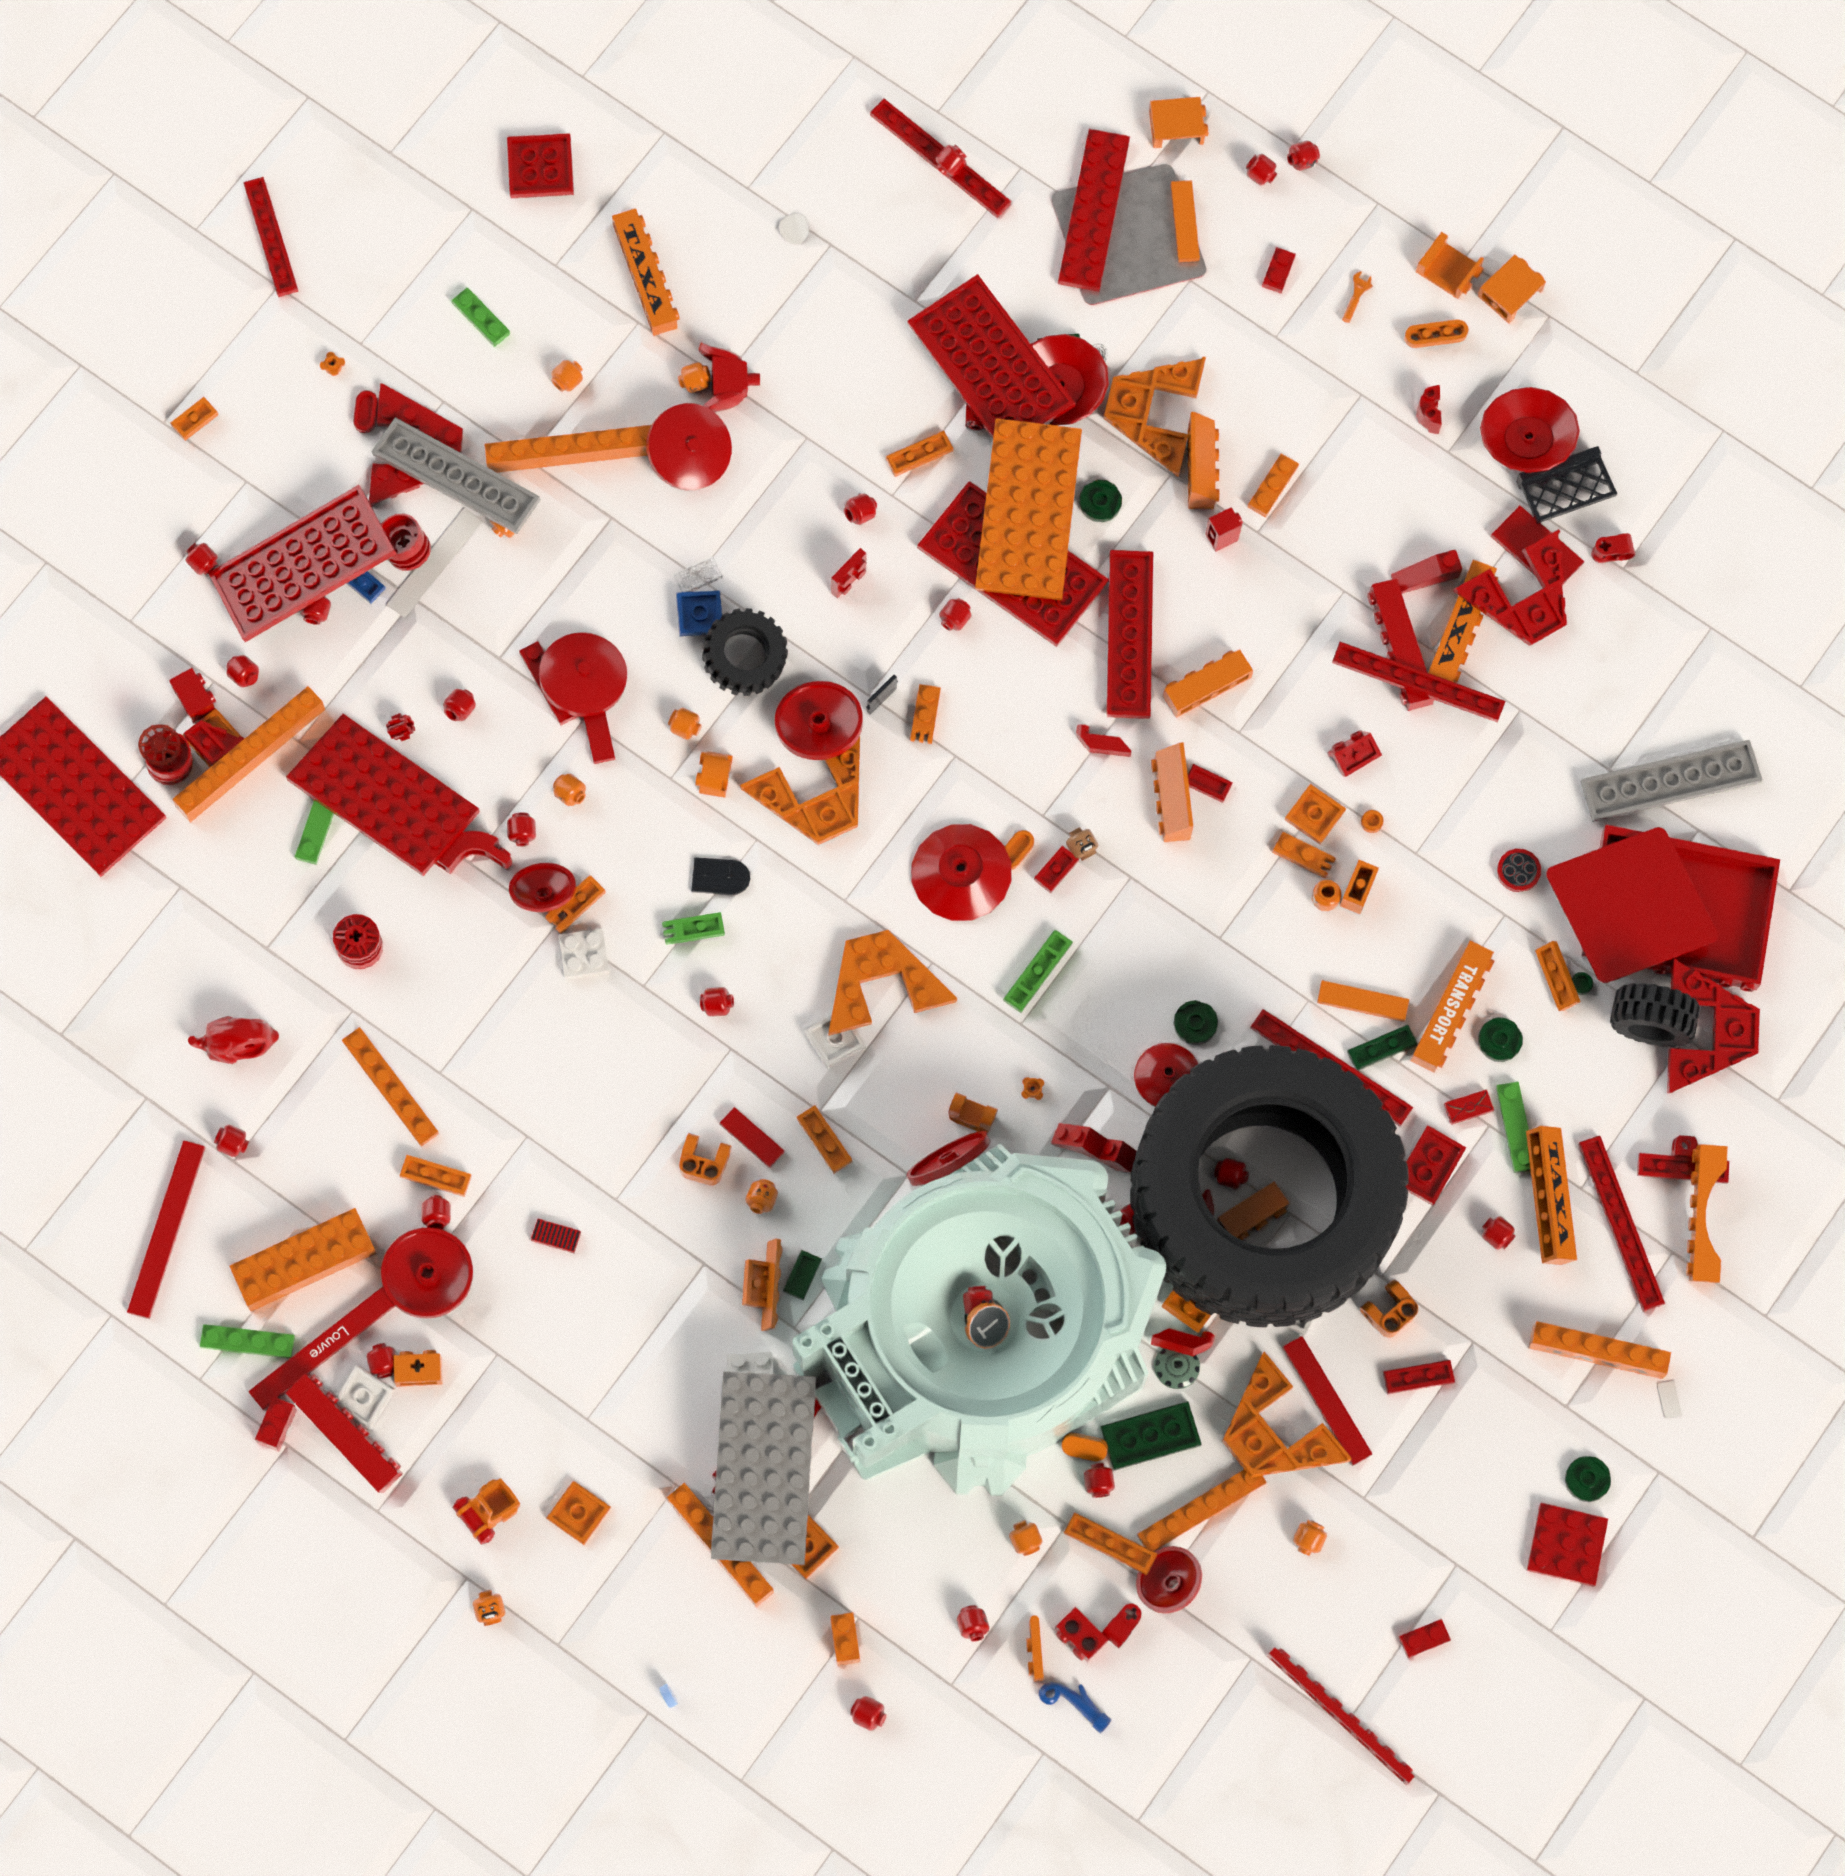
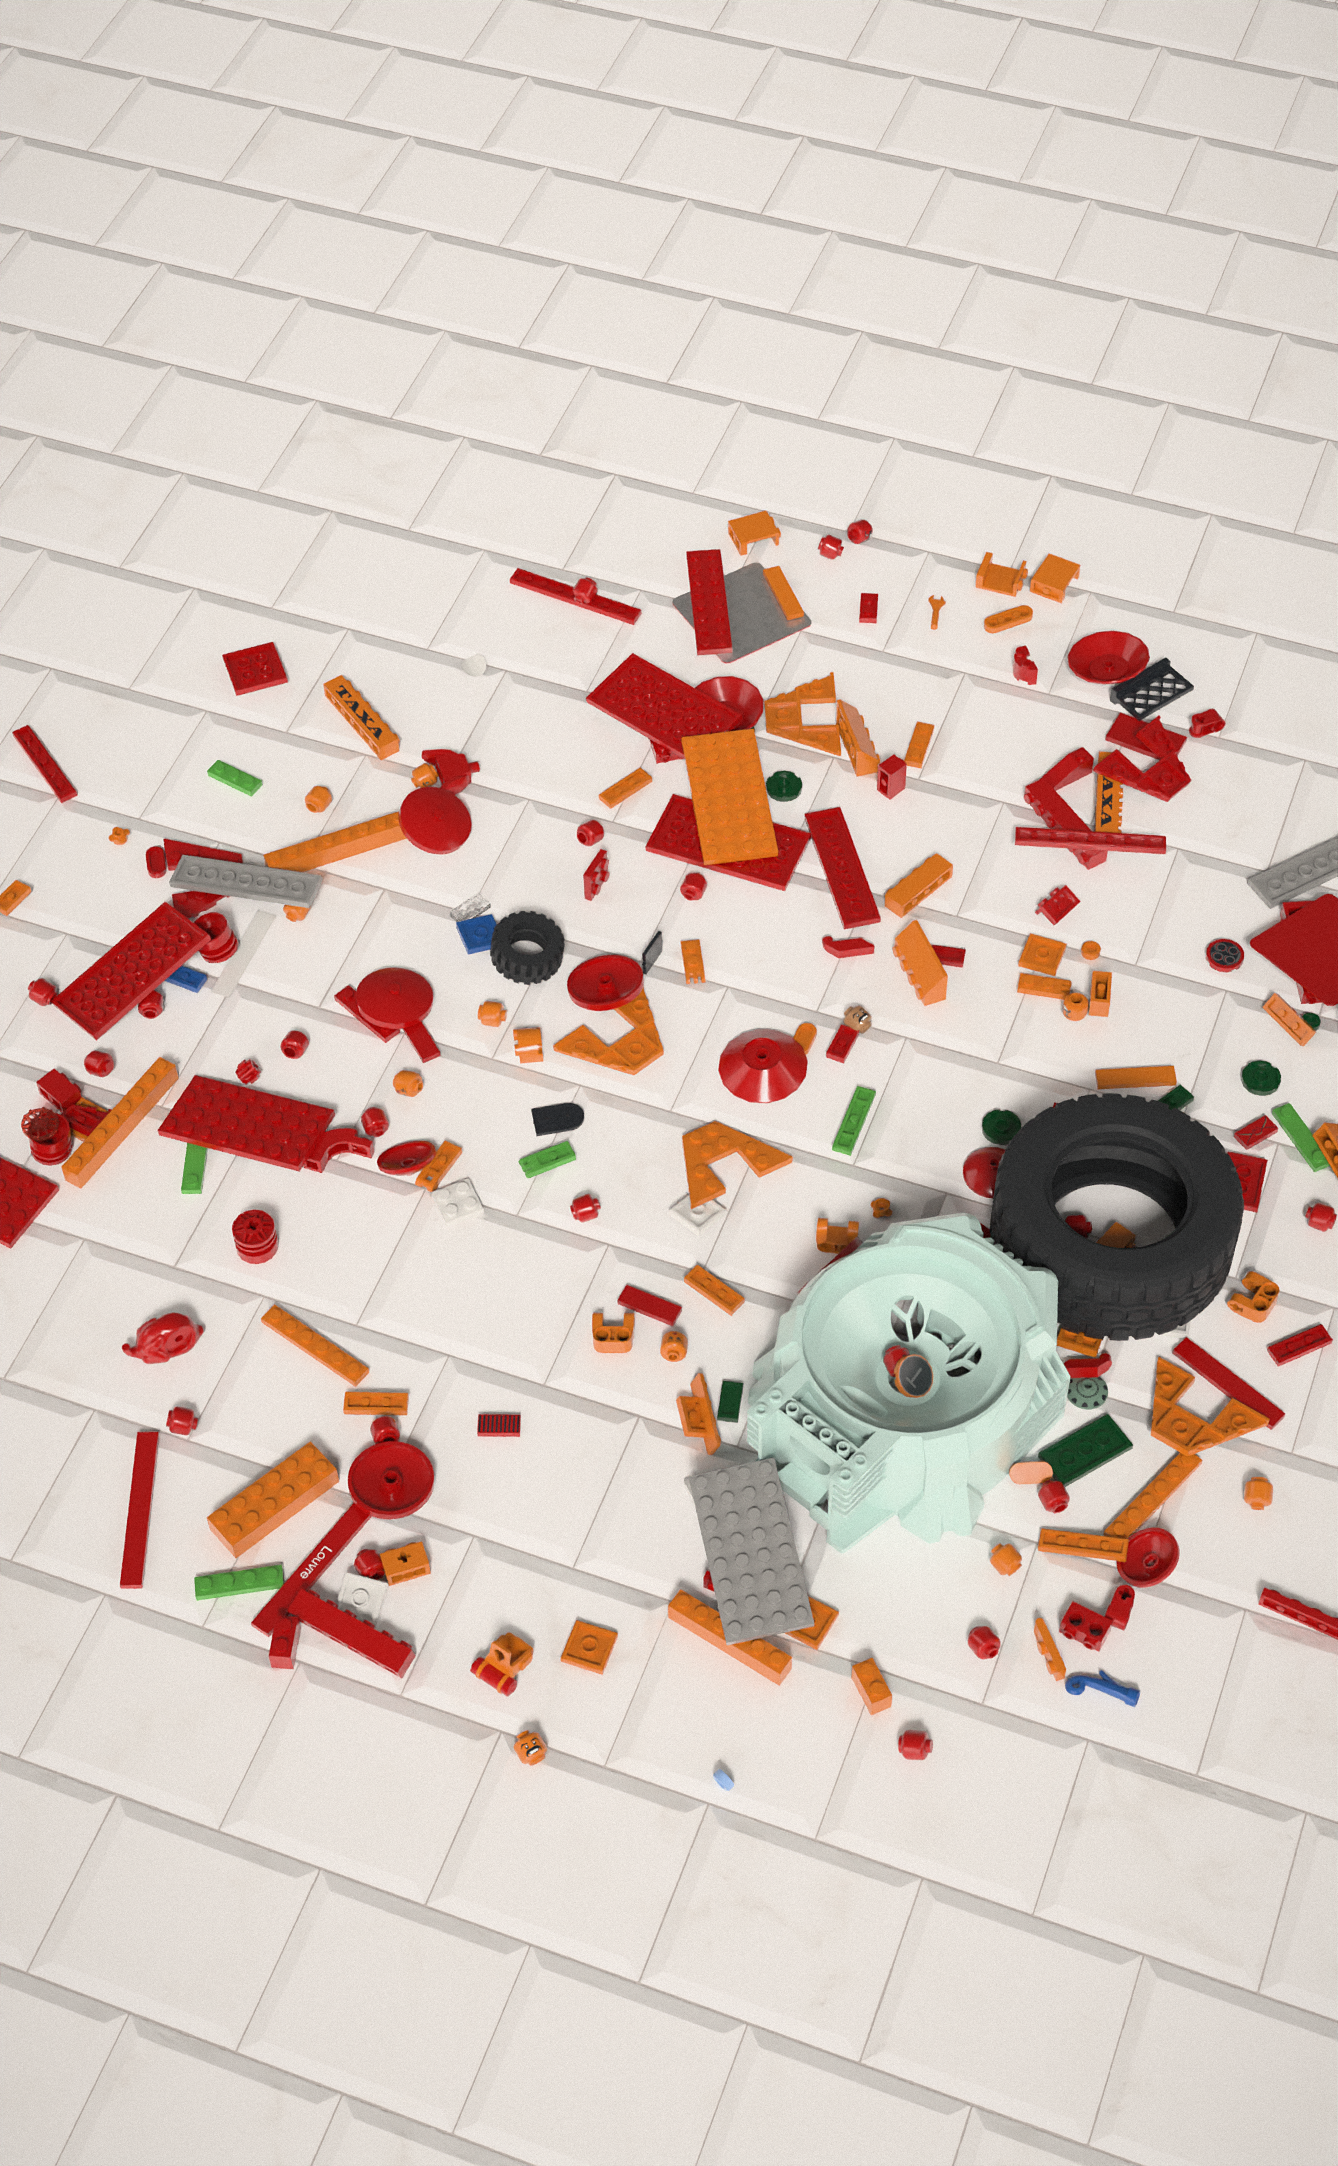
camera: 10 degrees left, 20 degrees down
orange brick [1410,940,1495,1073] -> none

